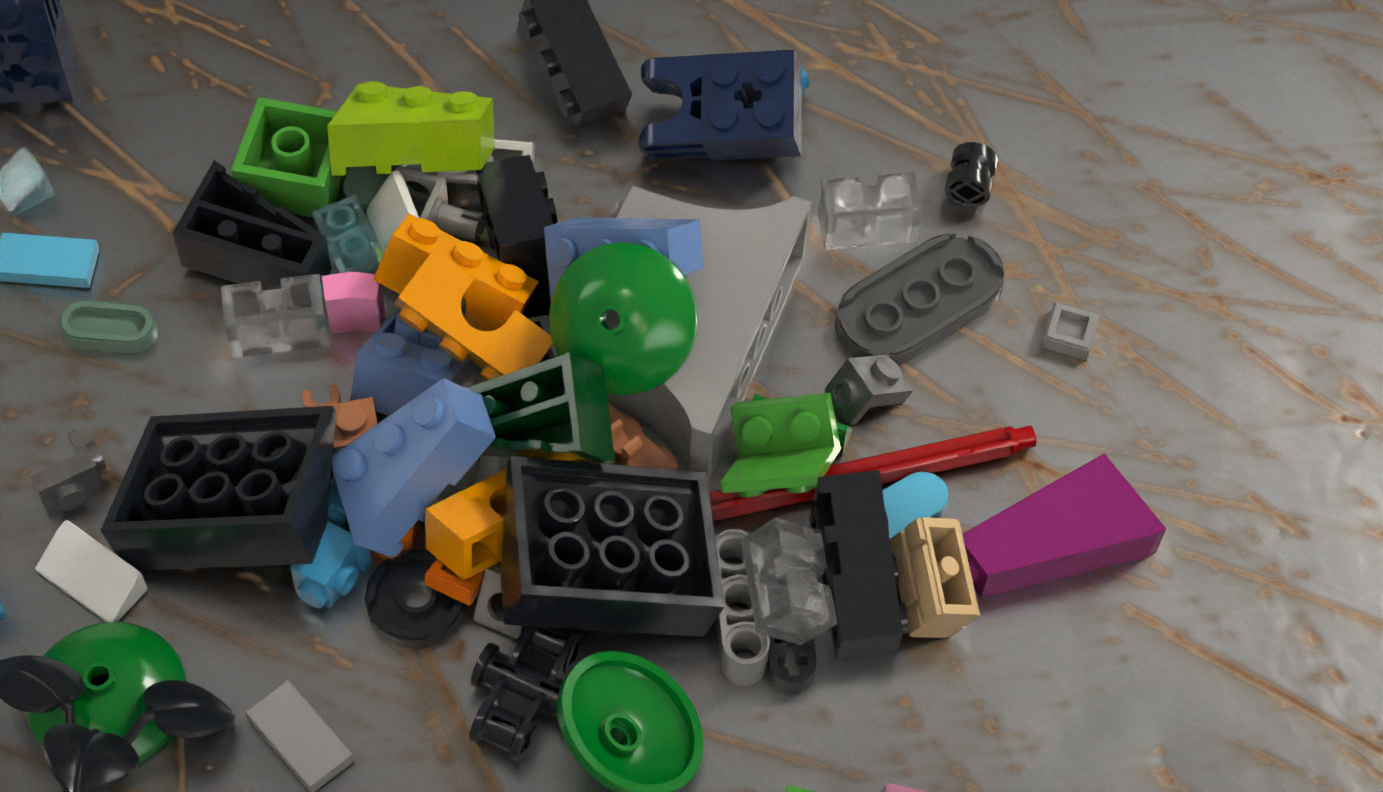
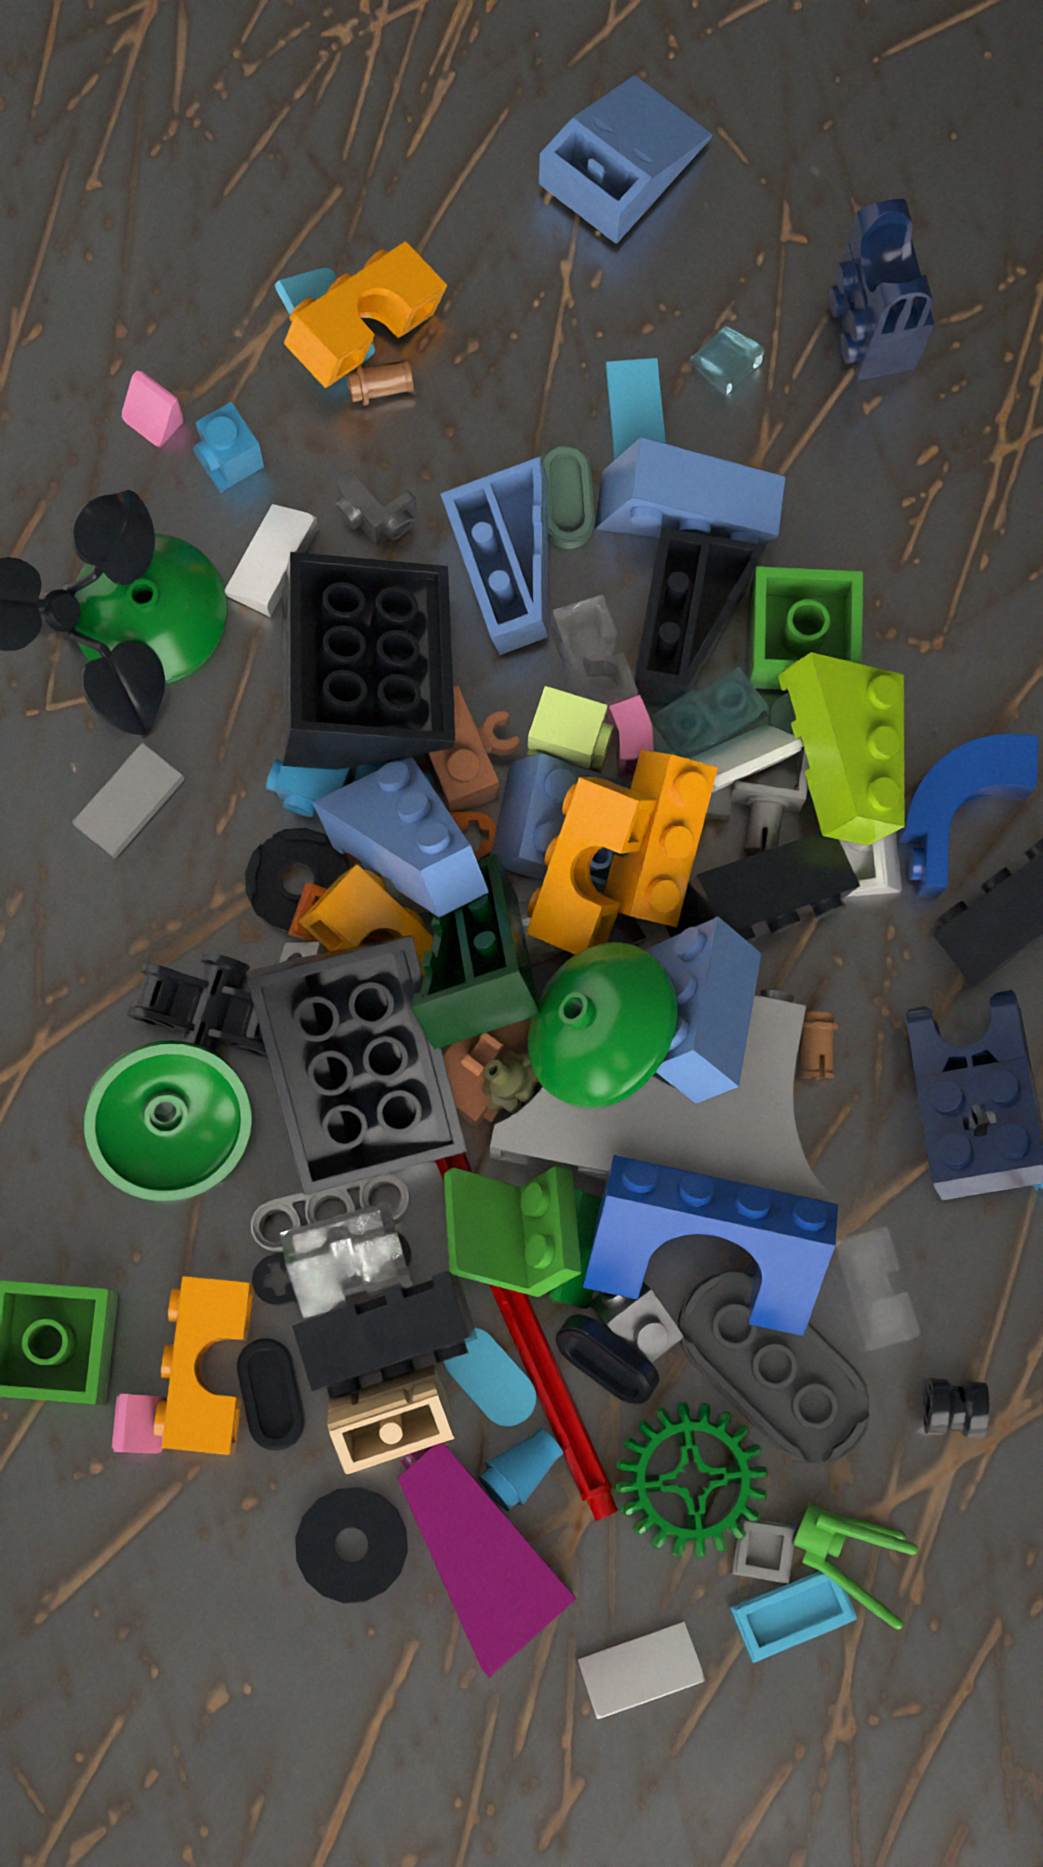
camera: 80 degrees right, 20 degrees up
none -> light orange arch [154,1276,254,1455]
none -> black tile [237,1338,306,1451]
none -> black tile [295,1487,408,1603]
none -> medium blue wedge [440,456,549,655]
none -> dark azure cone [479,1428,563,1511]
none -> olive plant [483,1050,538,1113]
none -> yellowish green brick [527,686,614,771]
none -> black tile [556,1314,659,1404]
none -> white slope [577,1621,706,1719]
none -> blue arch [583,1155,838,1336]
none -> medium blue wedge [594,437,785,545]
none -> green gear [615,1402,768,1558]
none -> medium azure tile [729,1564,857,1663]
none -> bright green plant [793,1502,918,1630]
none -> blue arch [897,734,1038,898]

